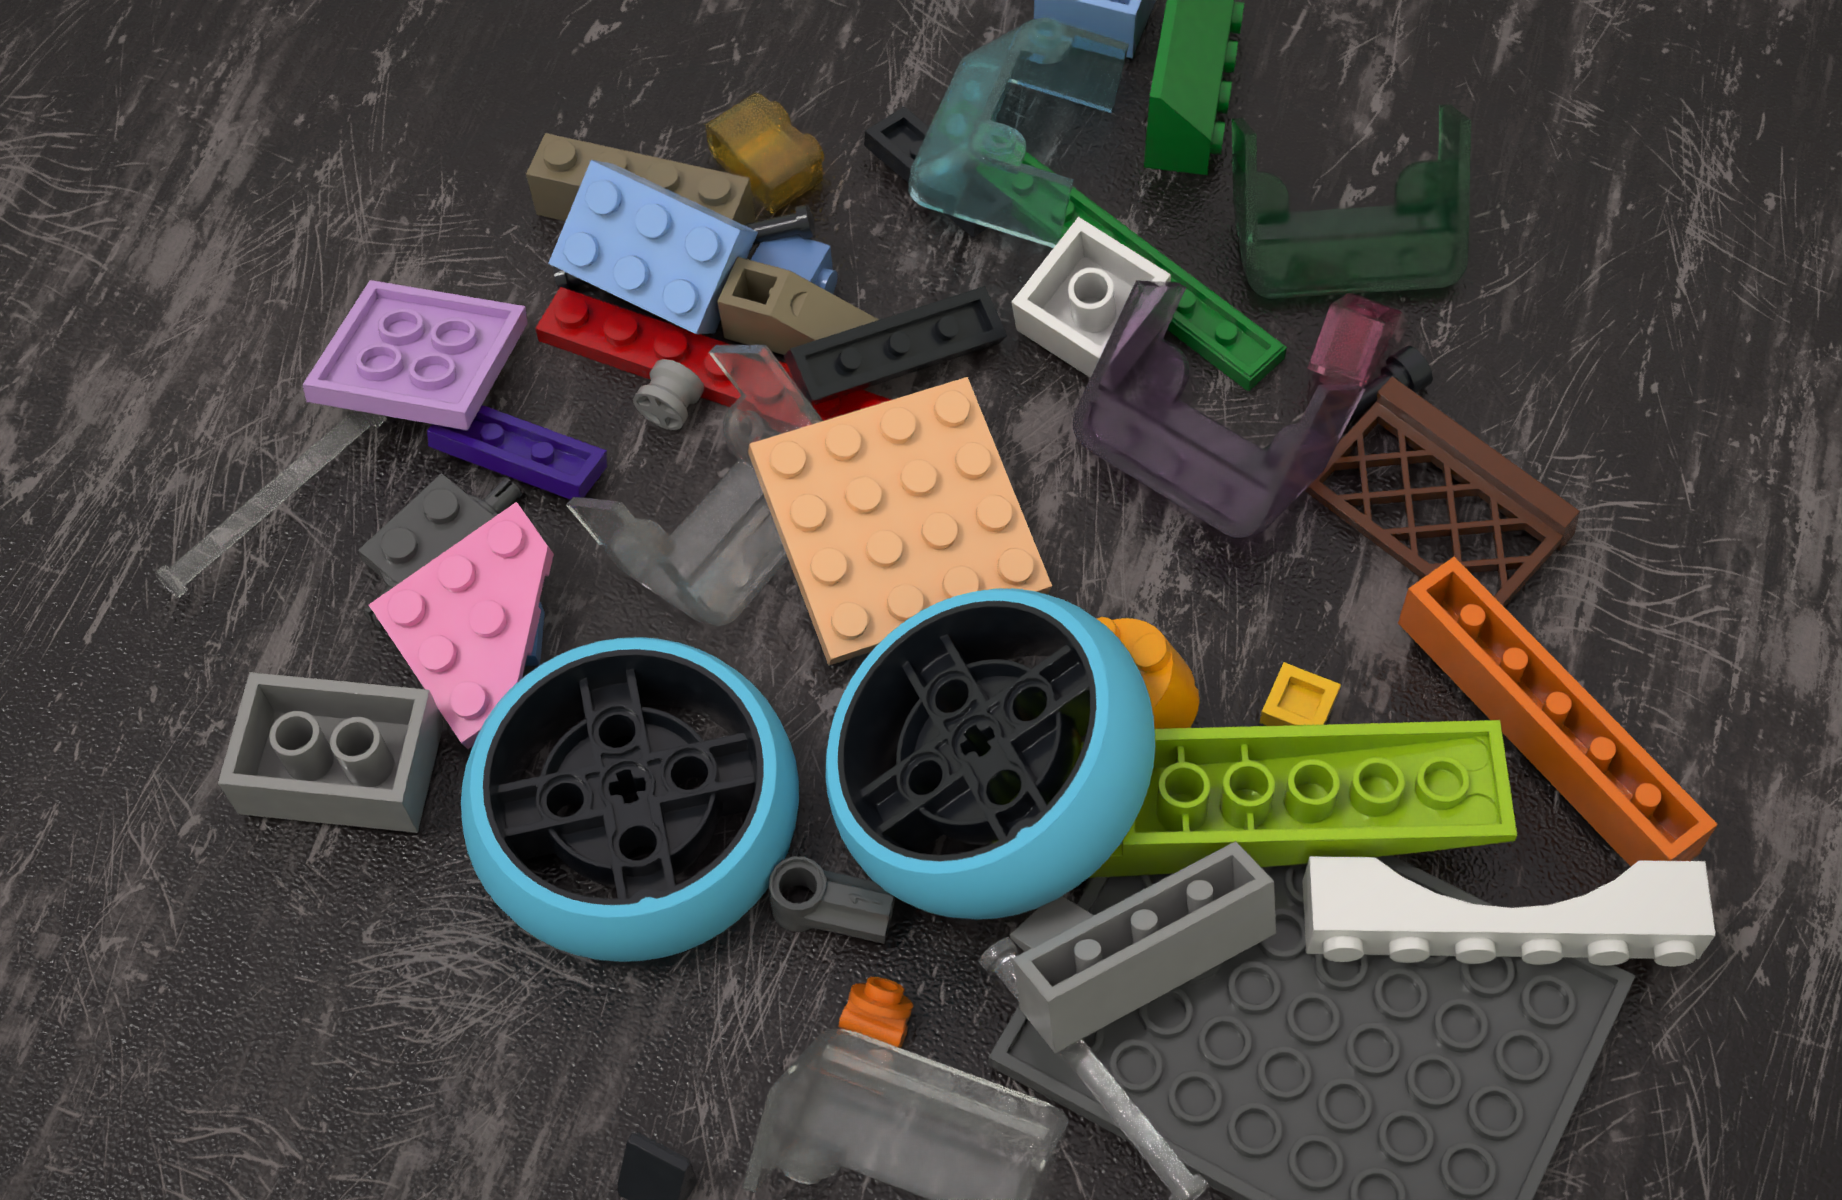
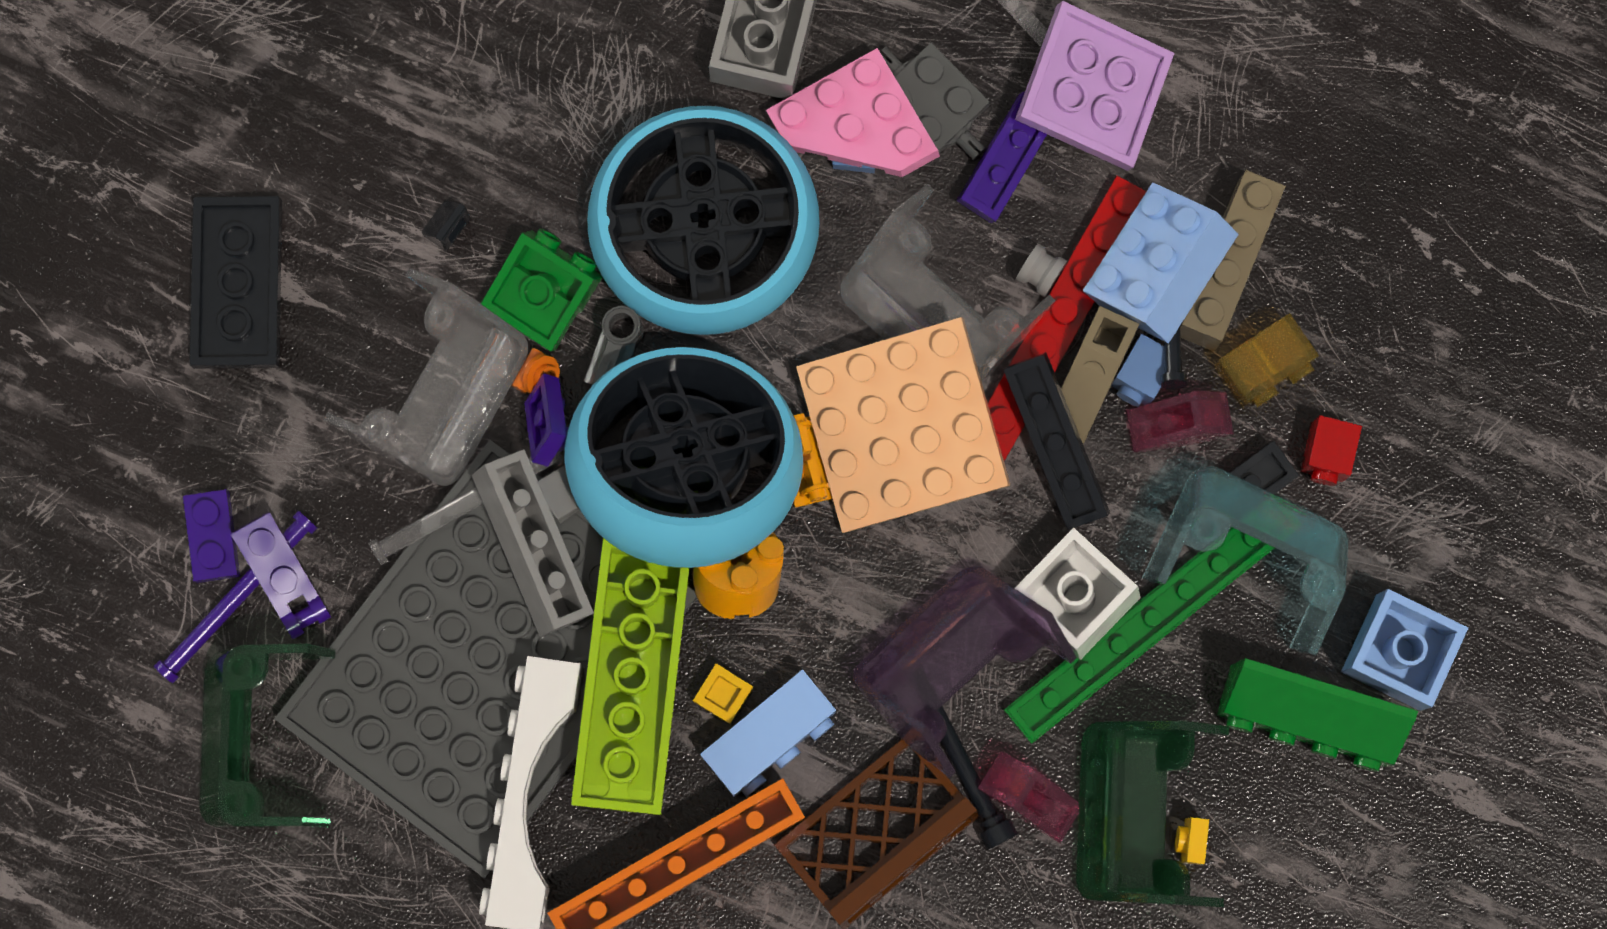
camera: 90 degrees right, 20 degrees up
none -> green plate [480,228,602,352]
none -> dark purple plate [524,373,569,467]
none -> light blue brick [700,669,836,798]
none -> clear pink slope [1127,391,1234,452]
none -> yellow plate [1175,817,1209,865]
none -> red brick [1300,415,1362,486]

